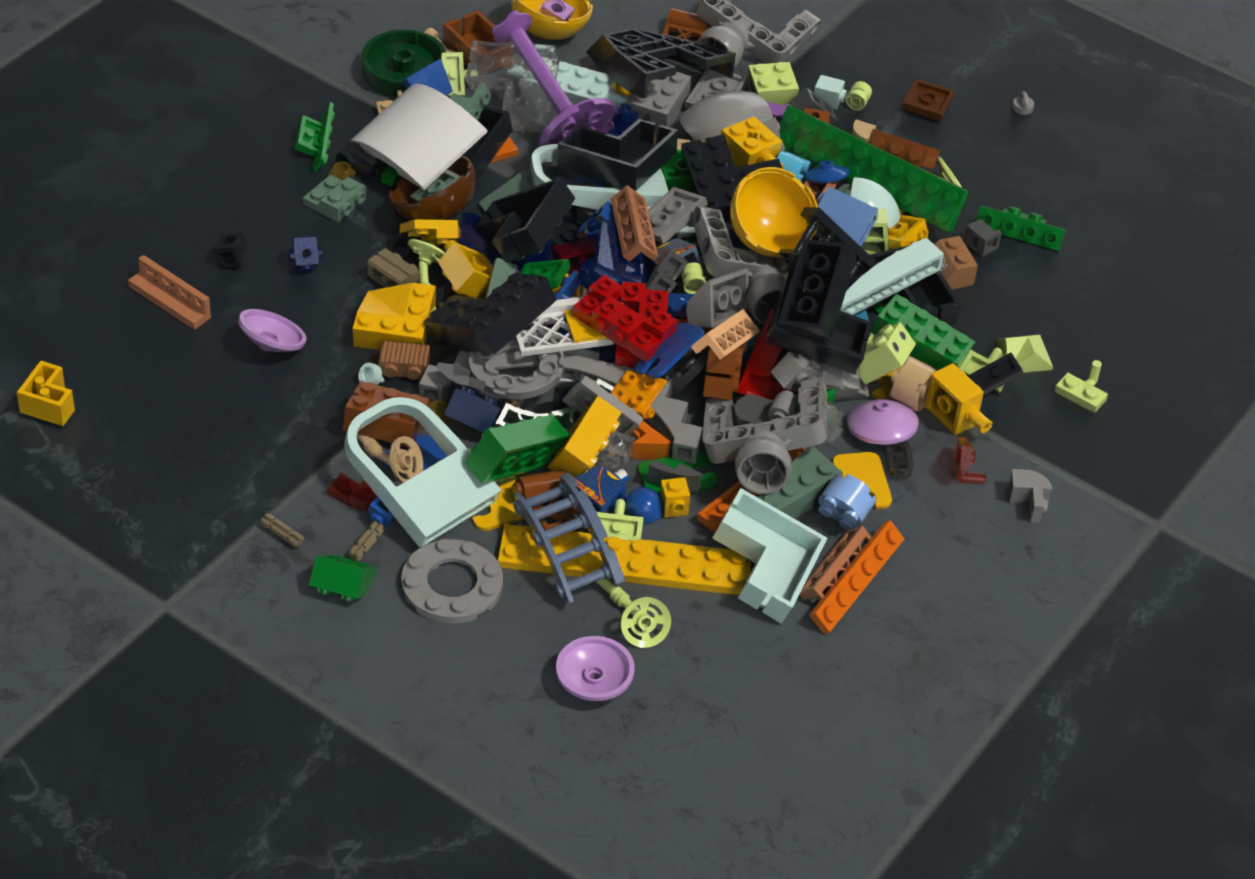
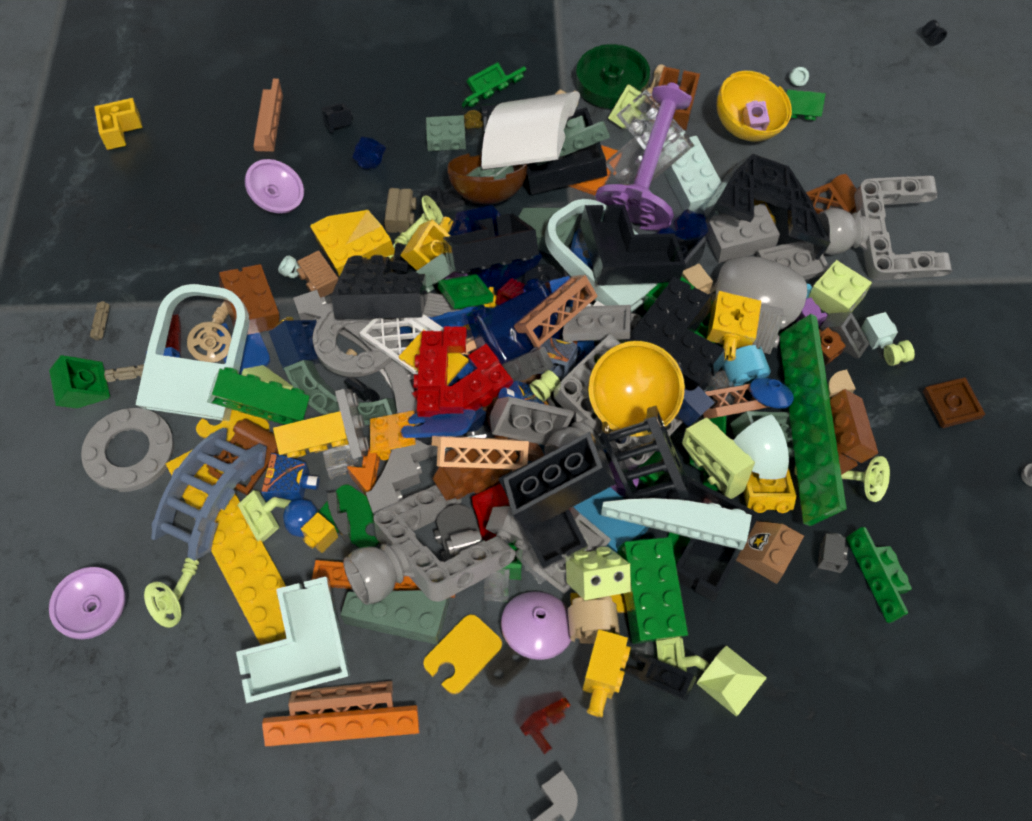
camera: 55 degrees right, 15 degrees up
yellow plate [400,220,461,247] -> none
blue torso [402,59,453,95] -> none
dark grey slope [437,362,486,391] -> none
medium blue brick [814,187,878,247] -> none
light blue brick [818,473,876,530] -> none
yellowish green plate [1054,360,1108,413] -> none

